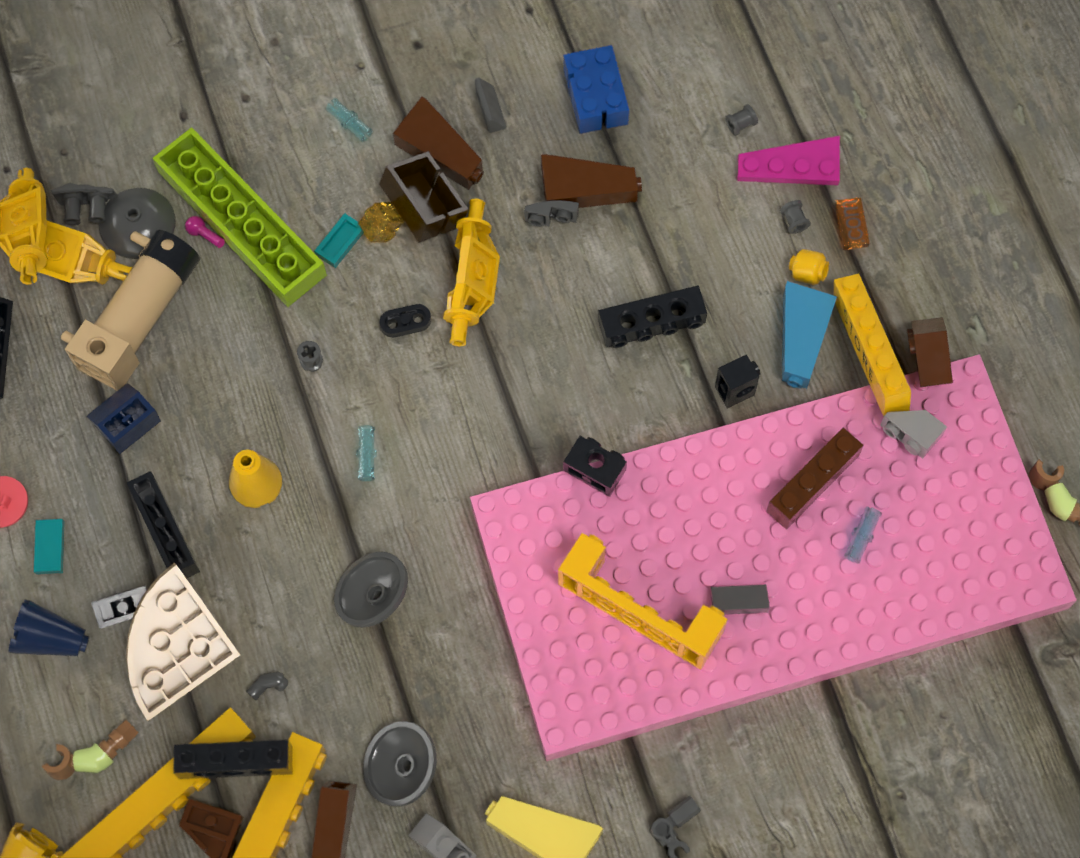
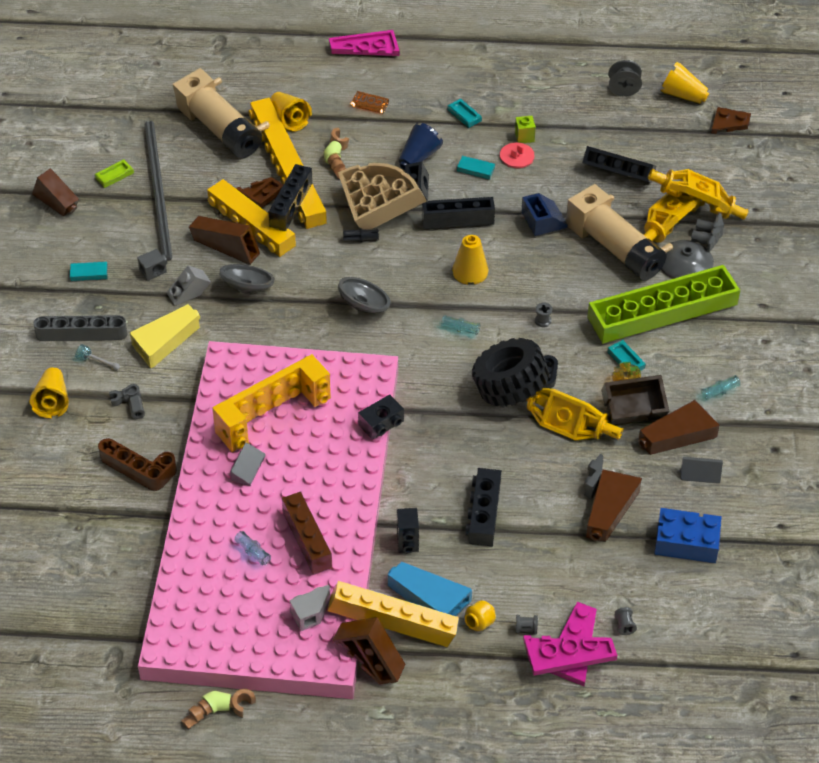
camera: 110 degrees right, 20 degrees down
dark grey arm [246,672,288,700] -> none
clear orange tile [835,197,870,250] -> none
none -> reddish brown beam [98,438,177,491]
none -> black axle [343,228,379,242]
none -> black tyre [472,338,549,407]
none -> dark pink wing [523,635,618,676]

